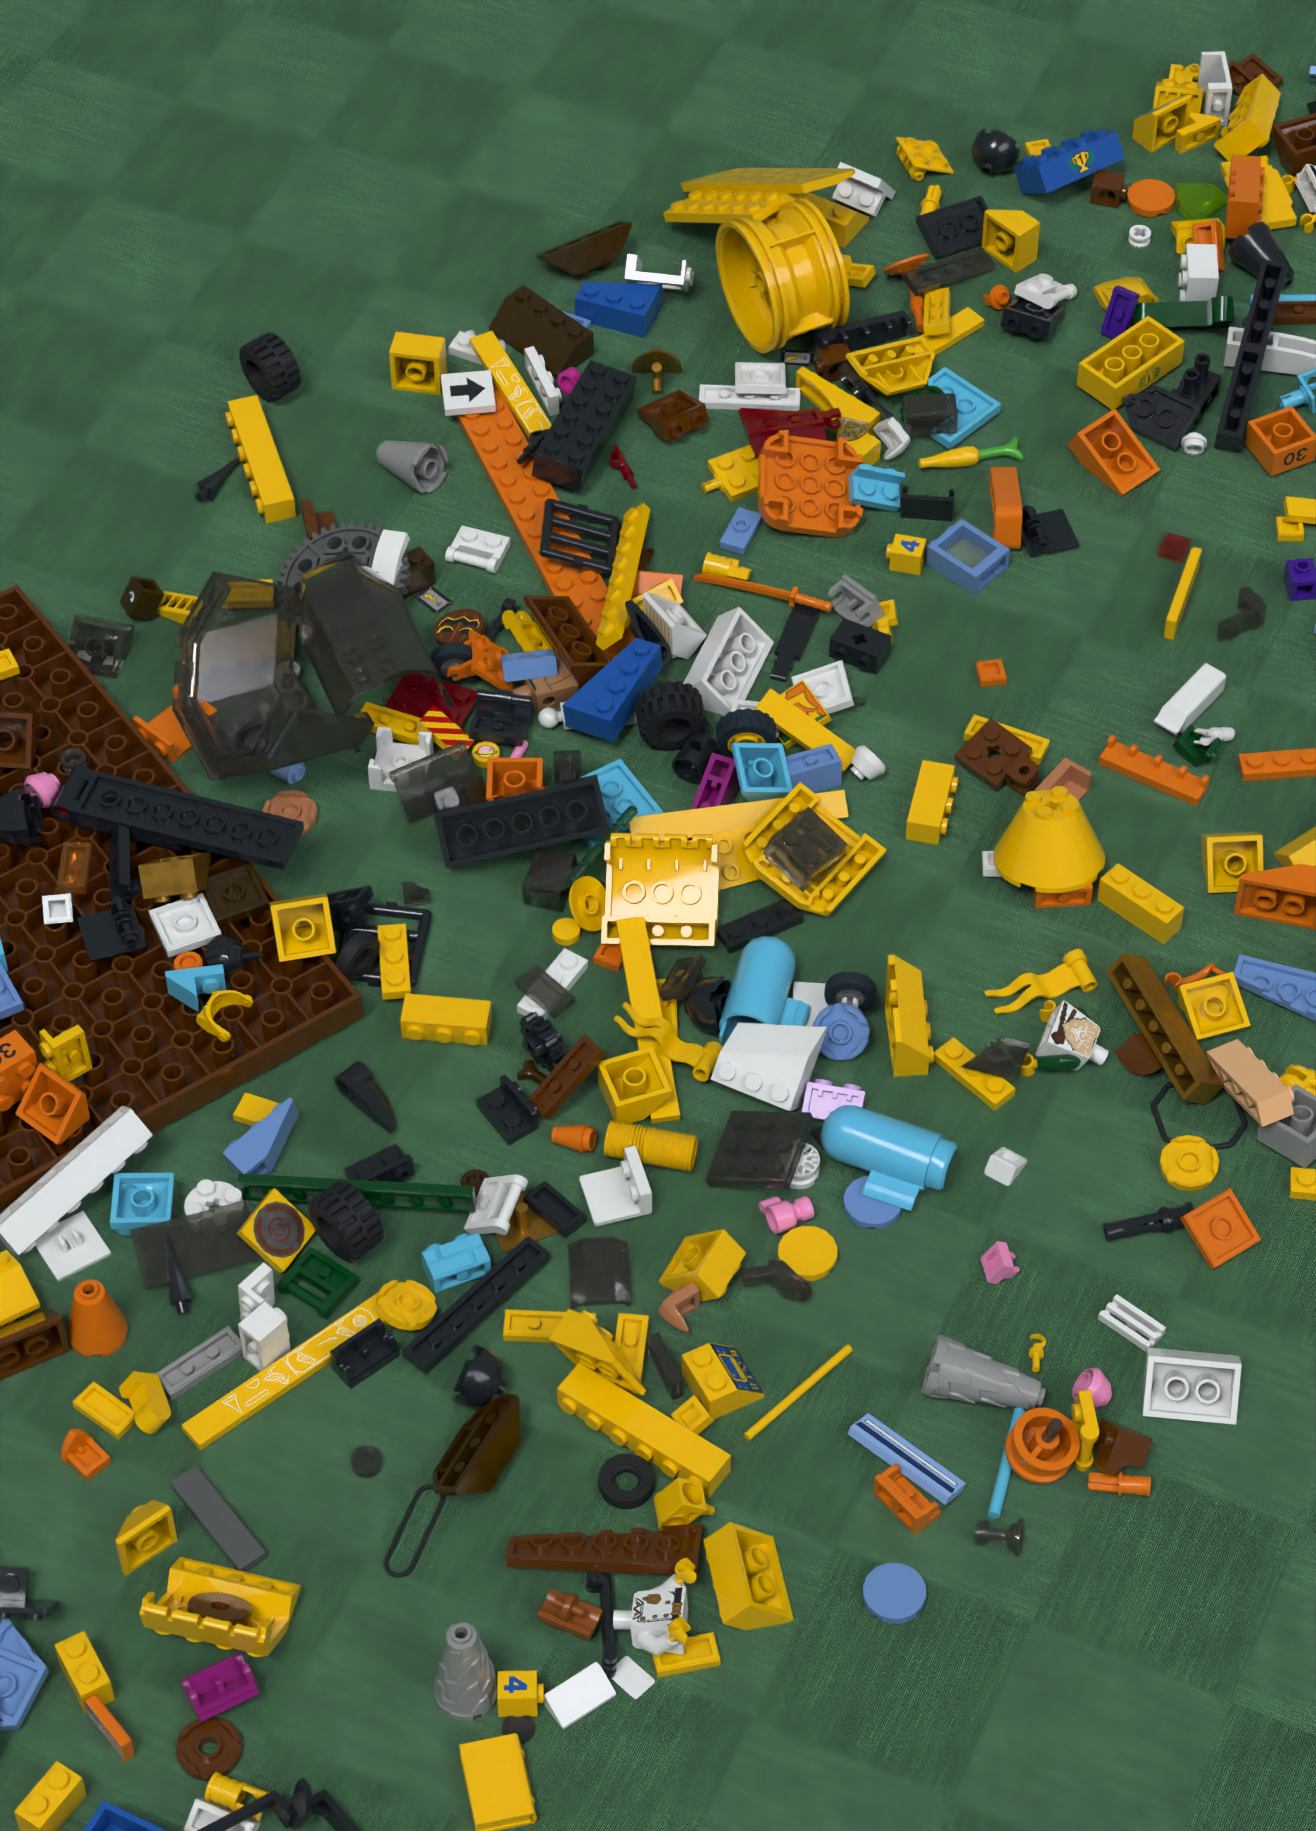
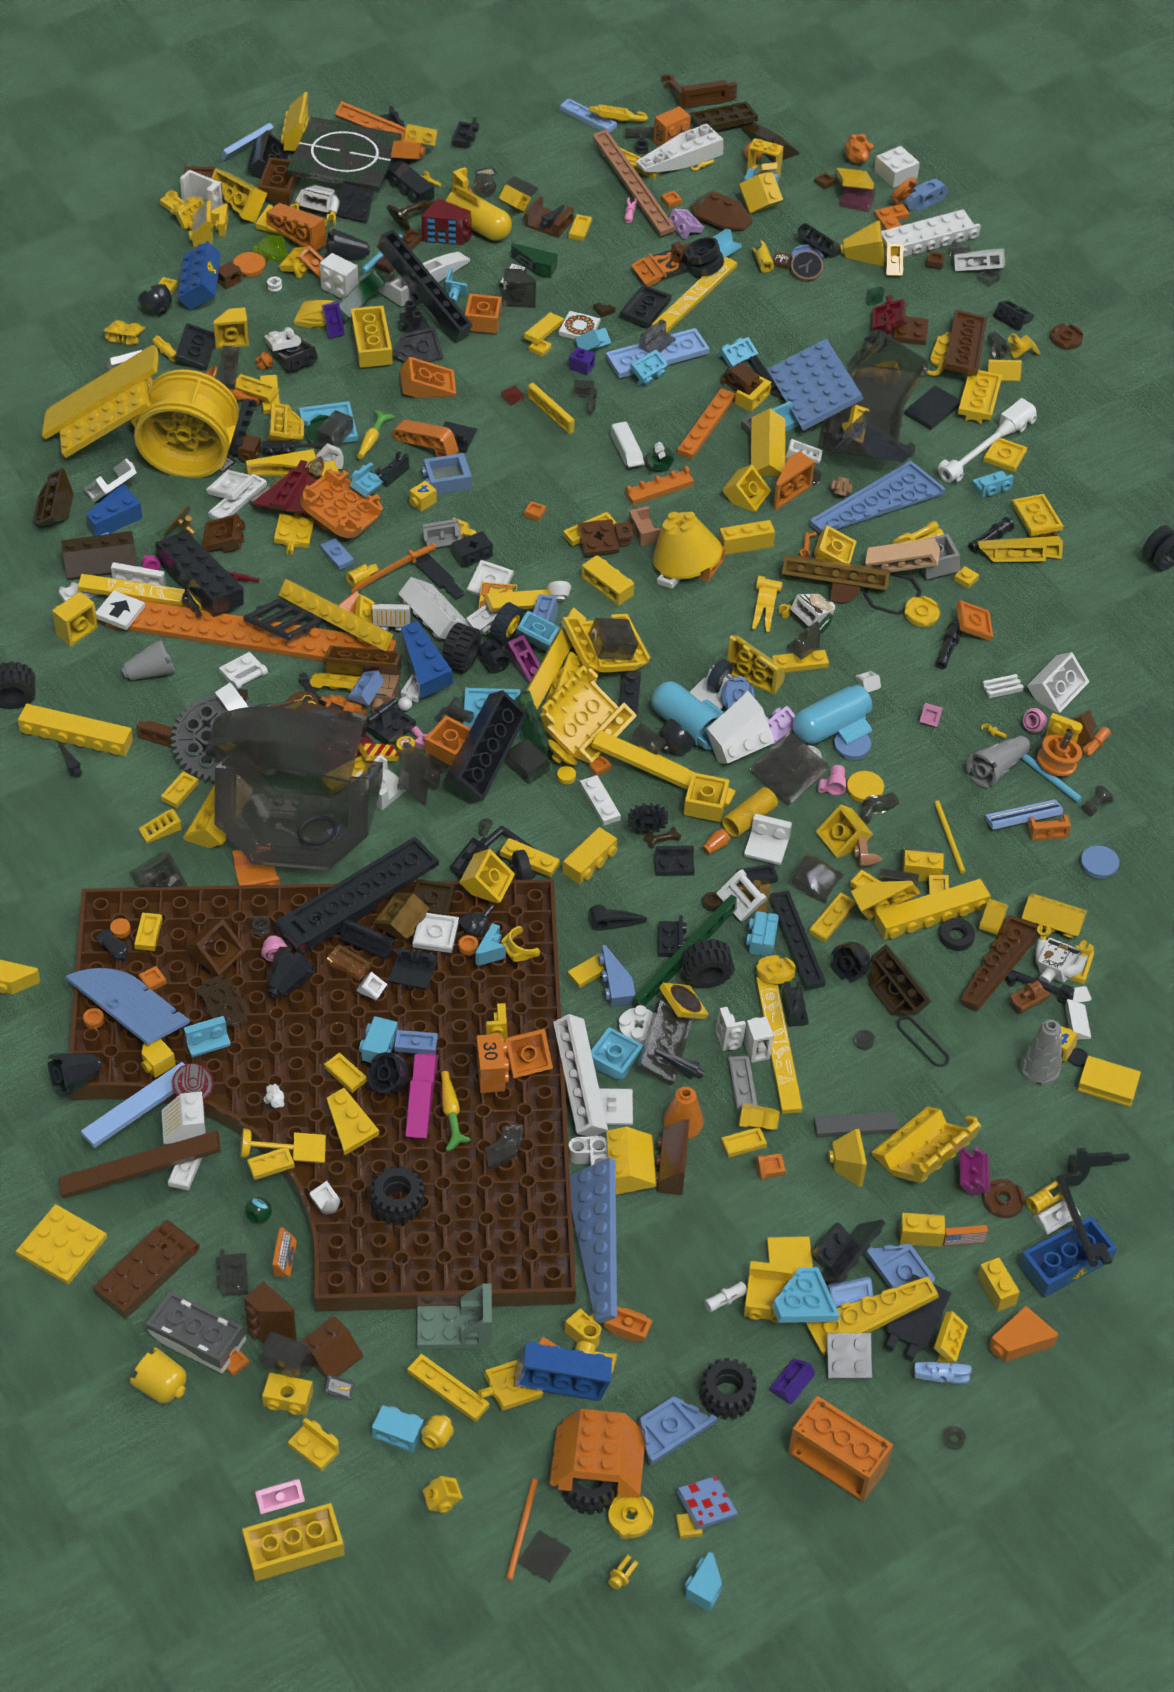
camera: 60 degrees left, 0 degrees up
dark brown brick [120,576,164,620] -> none
reddish brown tile [187,1592,252,1626] -> none
nougat tile [262,790,318,836] -> none
dark green plate [277,1246,359,1320] -> none
clear smoke tile [515,964,575,1019] -> none
reddish brown plate [527,1034,606,1120] -> none
yellow flag [613,1002,723,1081] -> none
black piece [625,600,671,665] -> none
white plate [1181,432,1207,455] -> none

